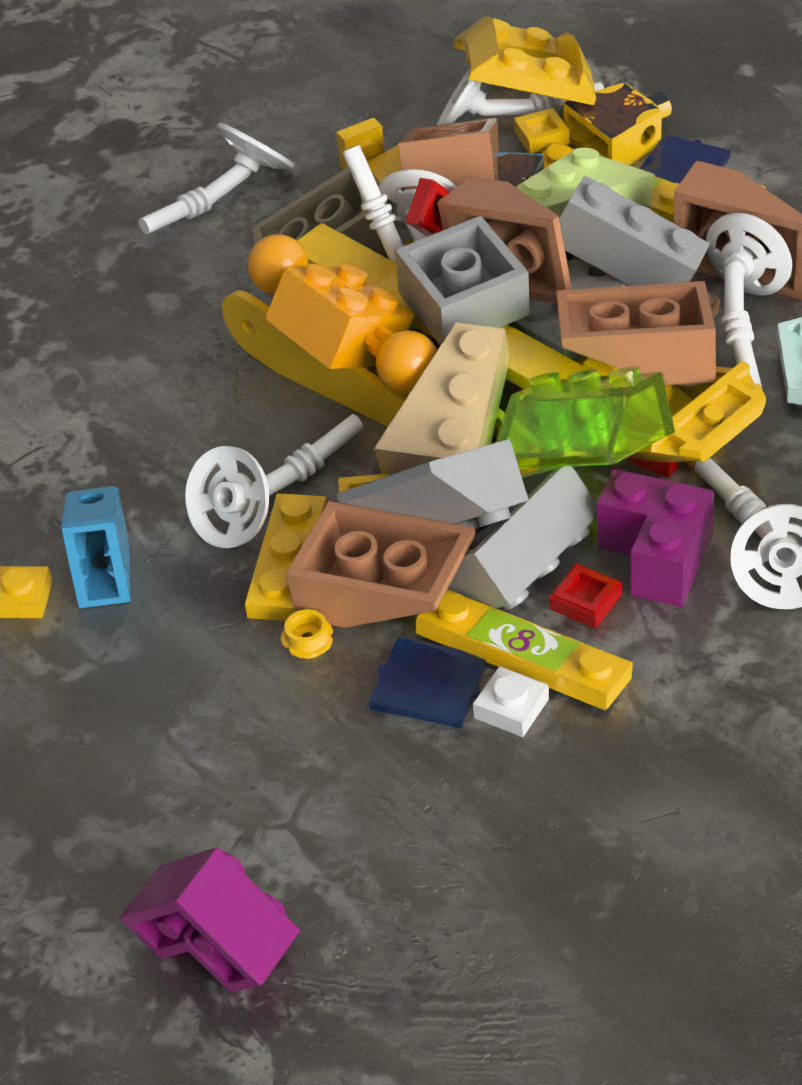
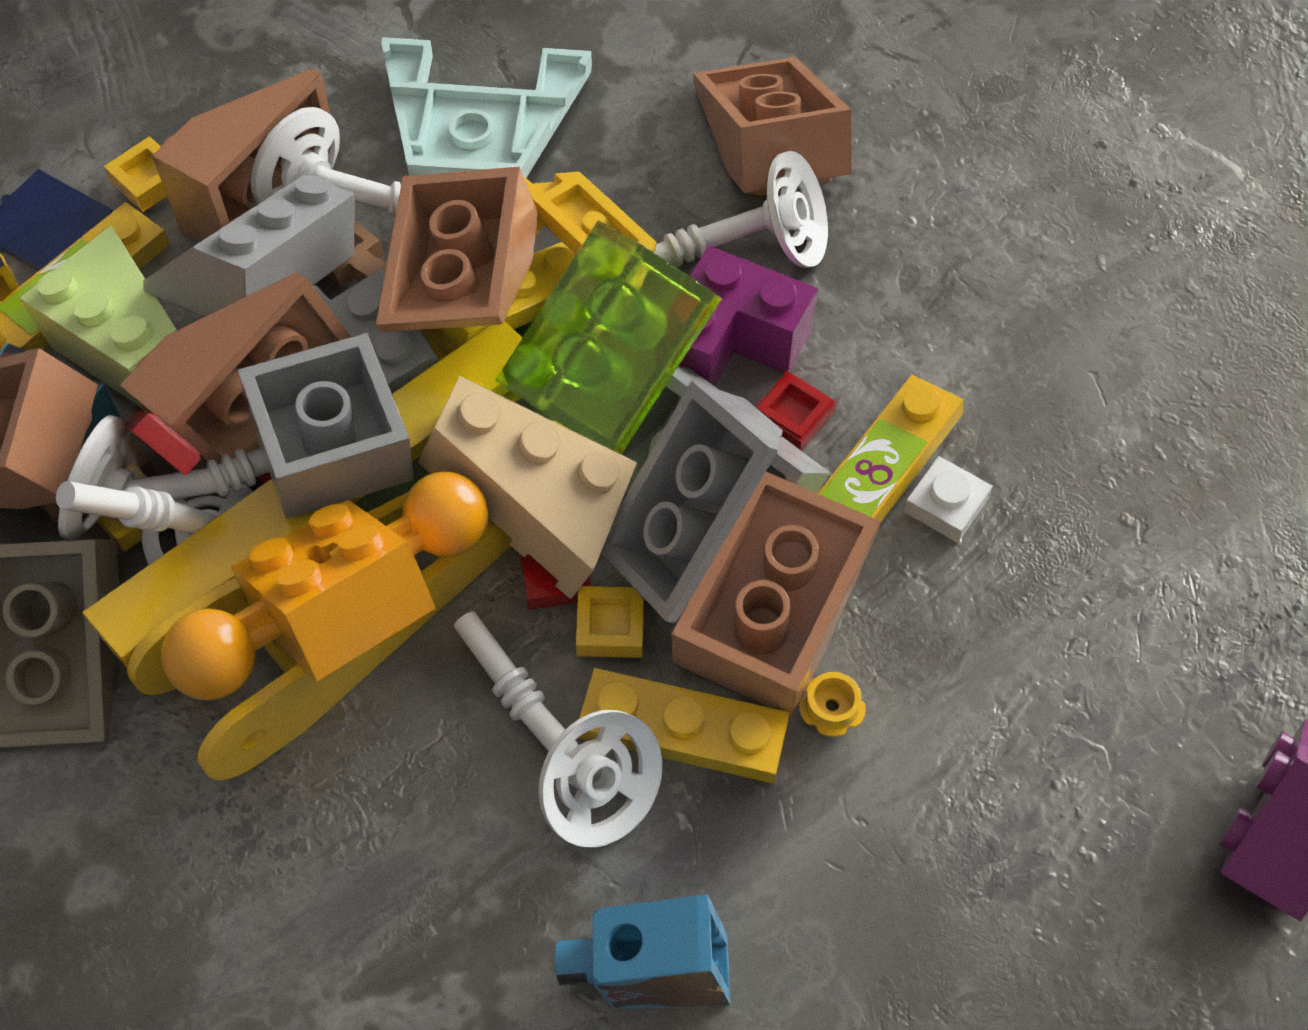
camera: 90 degrees left, 15 degrees up
clear blue piece [369,637,487,728] -> none

